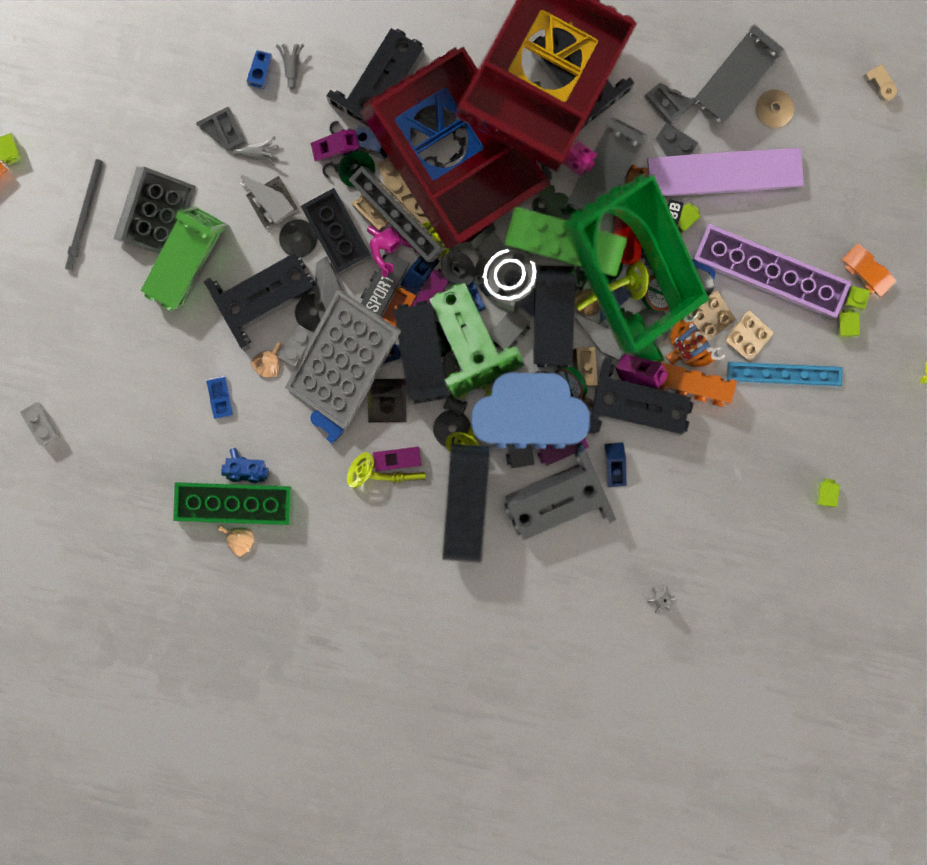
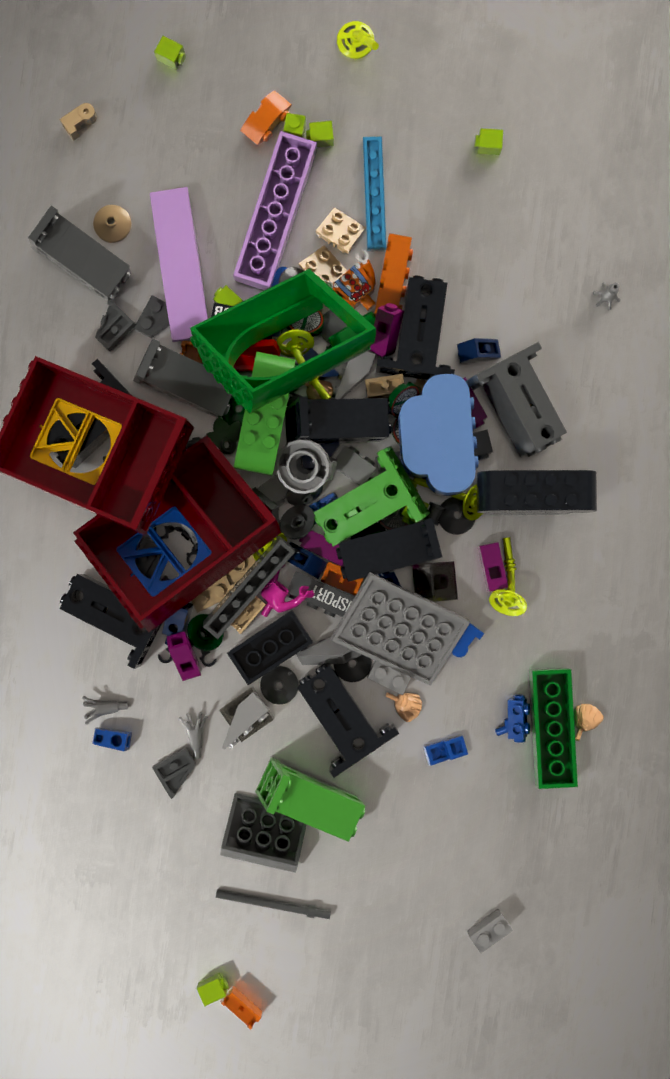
camera: 90 degrees left, 0 degrees up
dark pink brick [563,141,597,176] -> none

